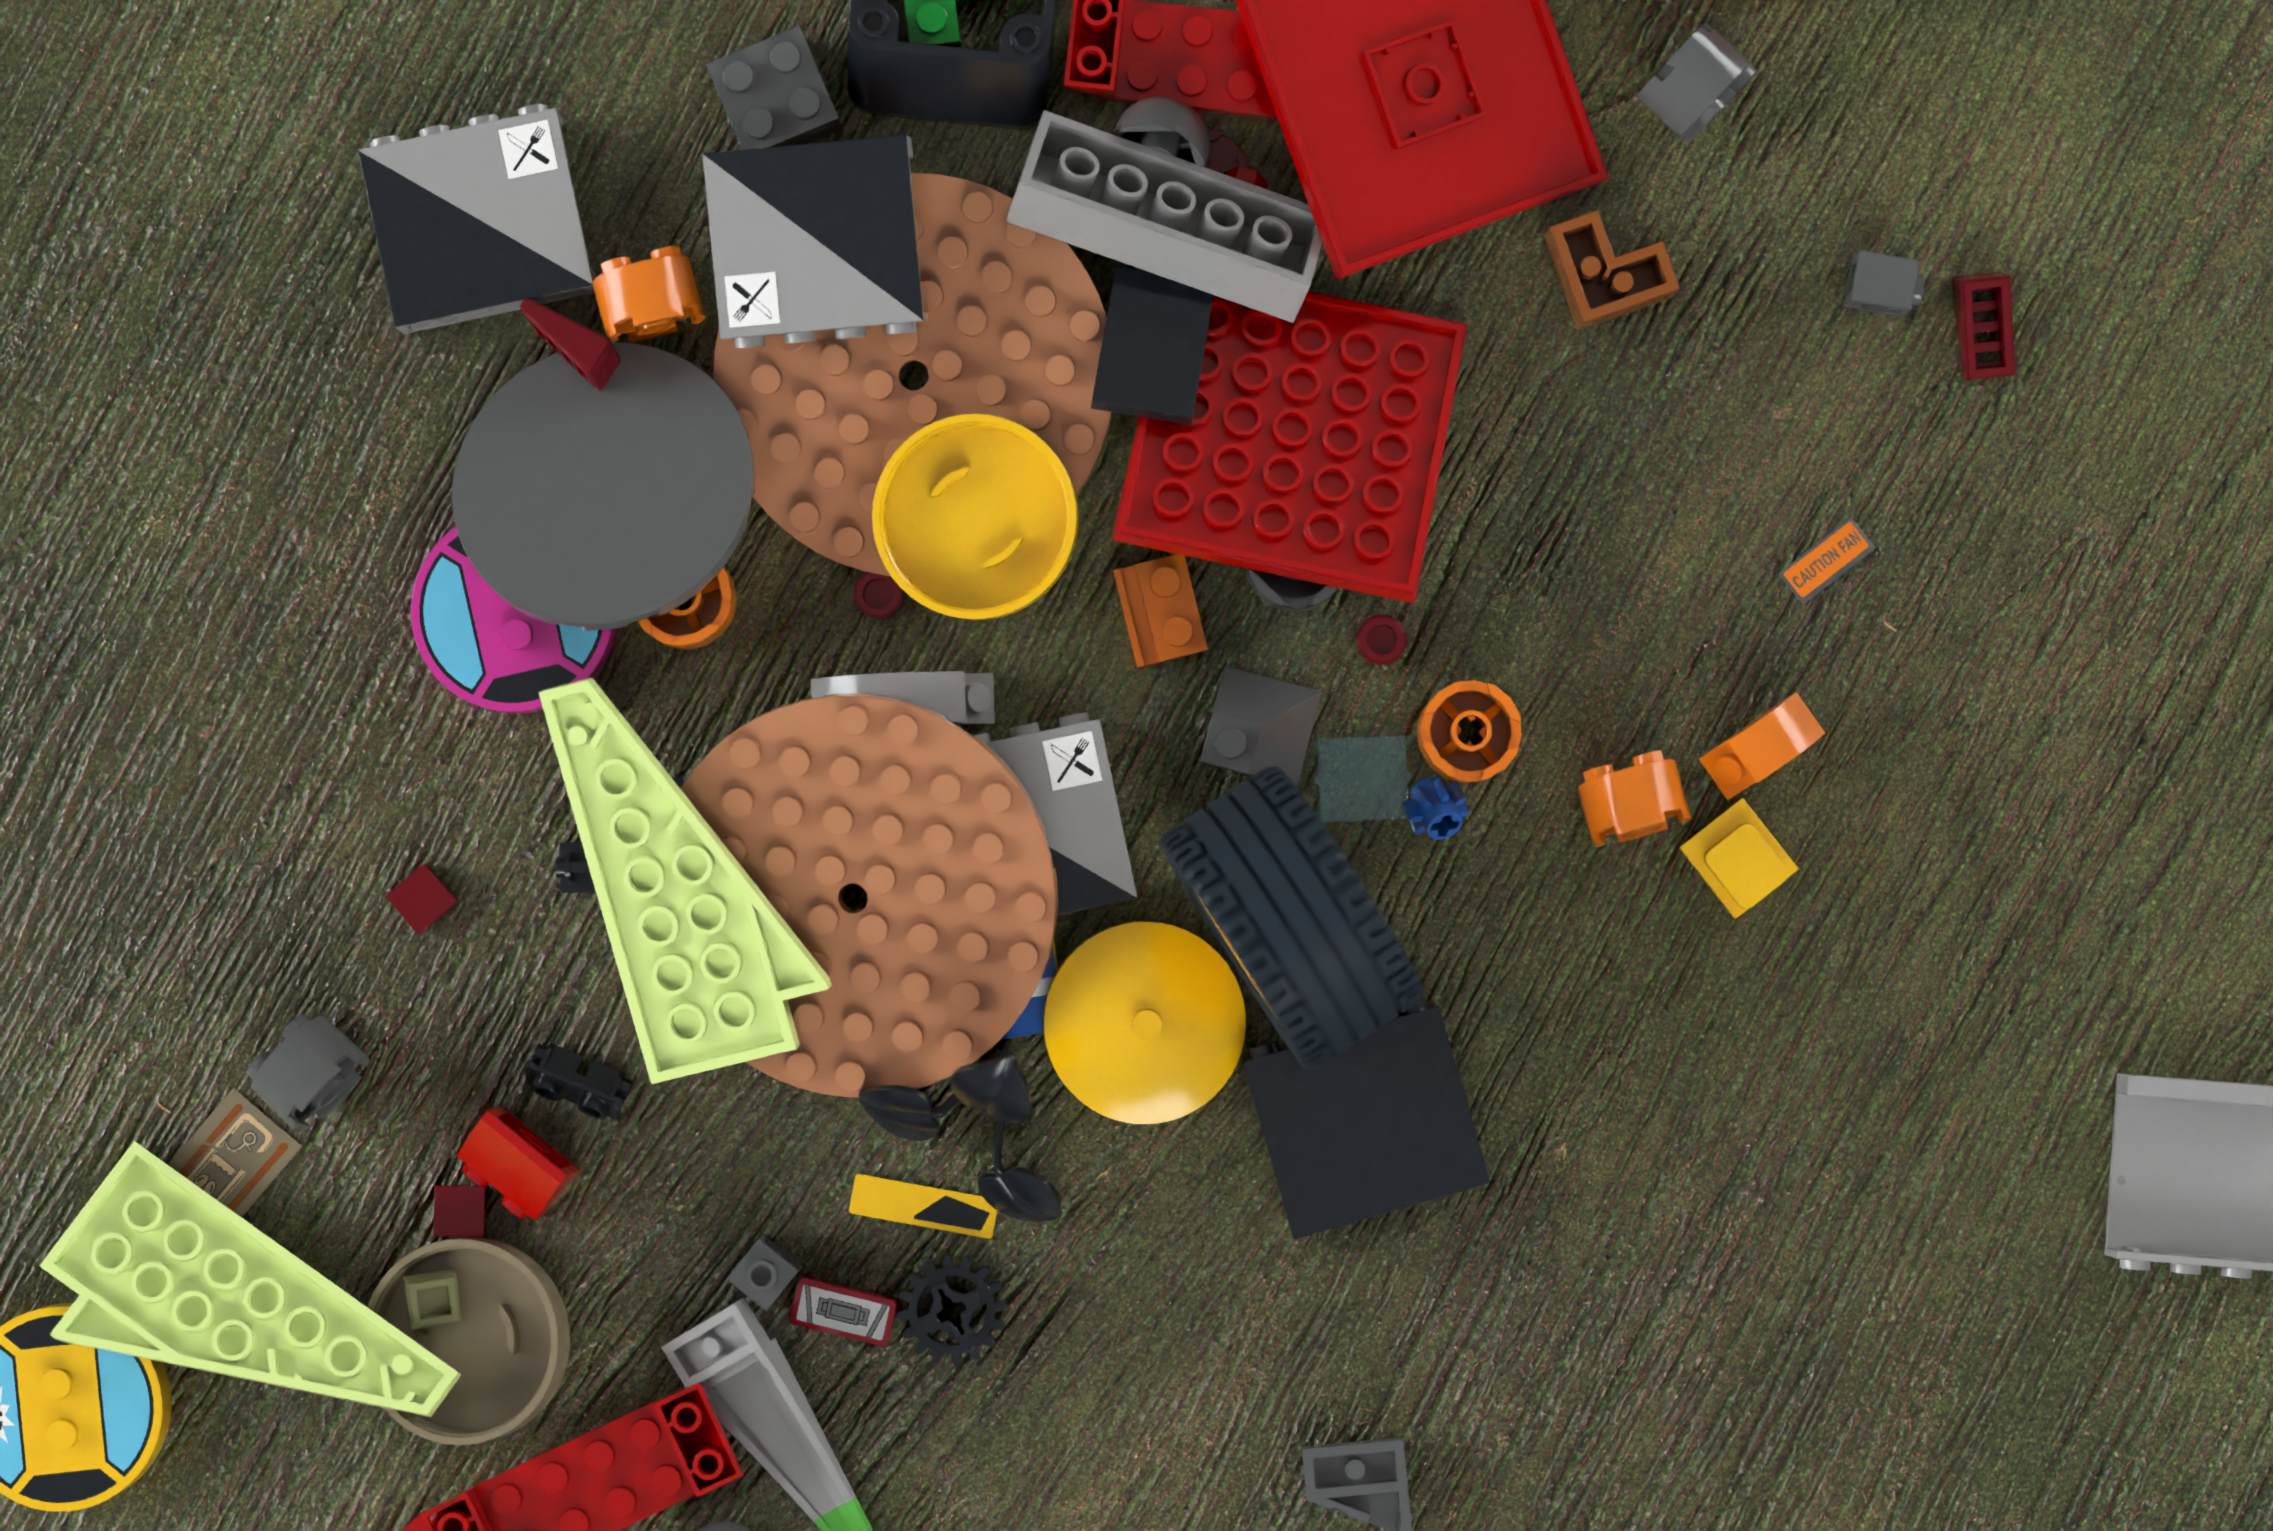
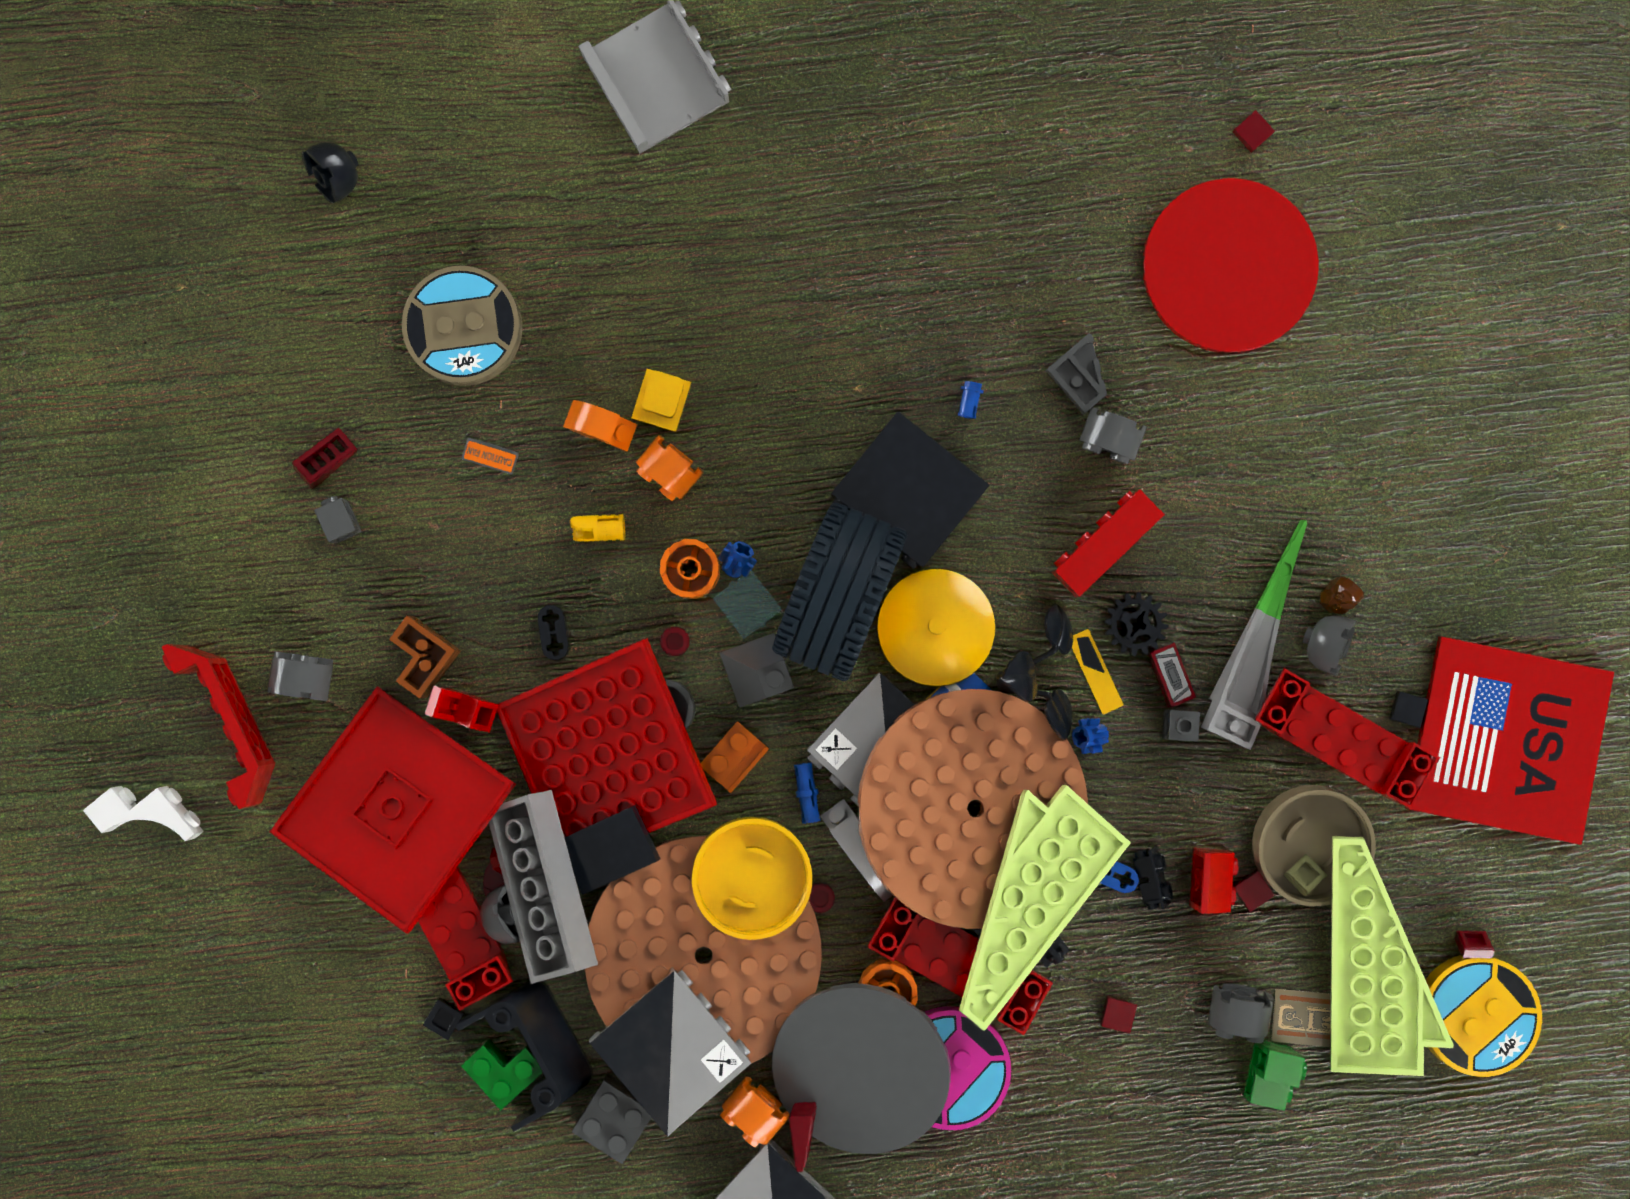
camera: 125 degrees left, 0 degrees up
none -> brick [402,266,523,386]
none -> red brick [424,686,499,733]
none -> black beam [538,605,570,660]
none -> yellow hinge [570,514,625,542]
none -> blue pin [794,762,821,824]
none -> red slope [867,897,1053,1035]
none -> blue pin [957,381,984,419]
none -> red brick [1051,489,1165,598]
none -> blue gear [1072,718,1109,754]
none -> dark grey brick [1079,407,1147,464]
none -> blue beam [1100,861,1139,893]
none -> green brick [1243,1040,1307,1111]
none -> dark red tile [1454,930,1495,958]

